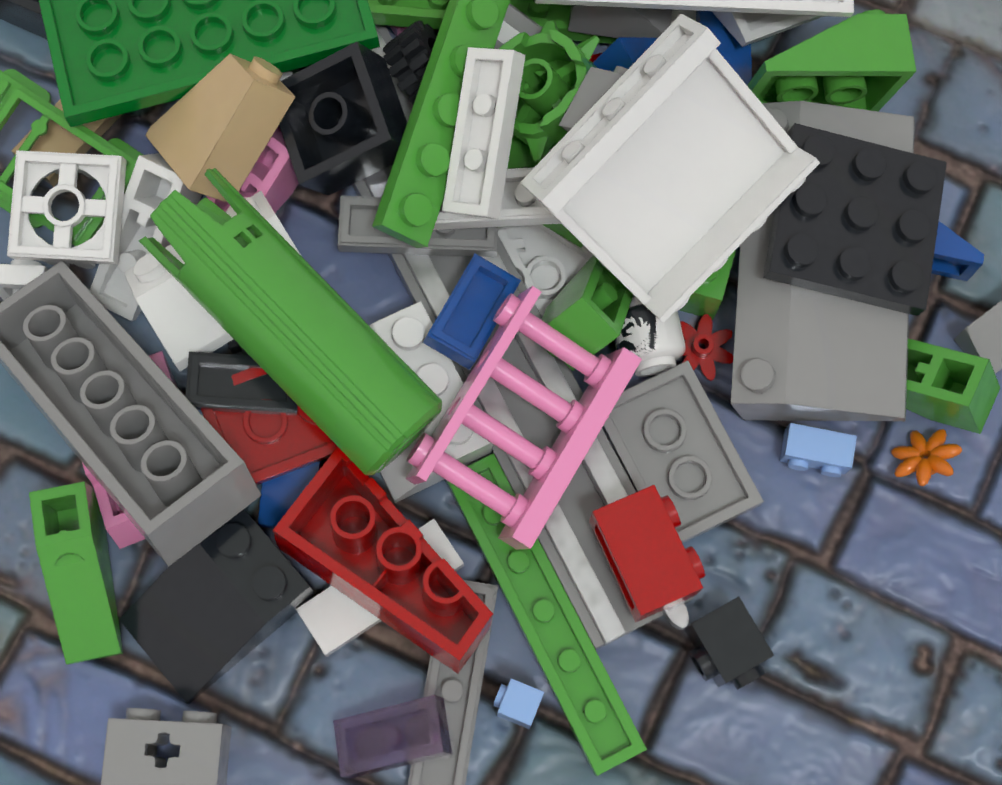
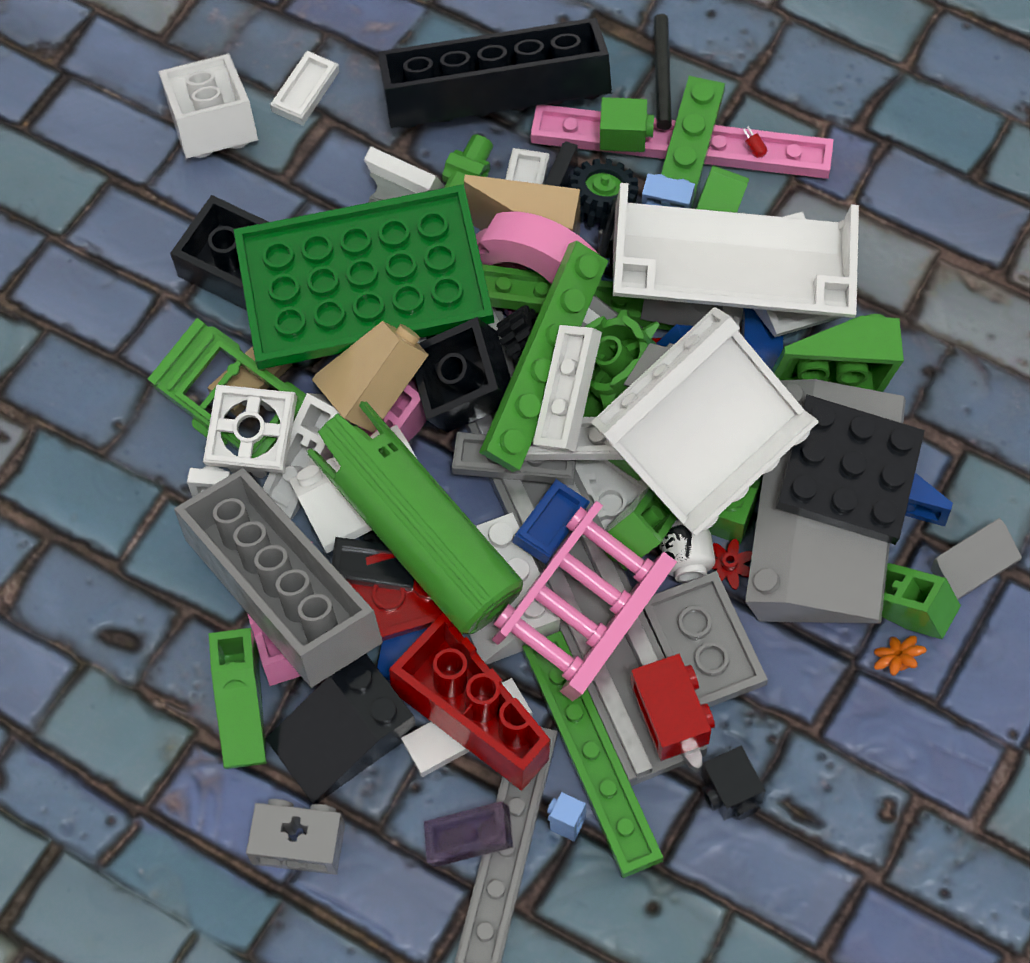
camera: 10 degrees right, 10 degrees down
light blue piece [779,423,857,477] -> none

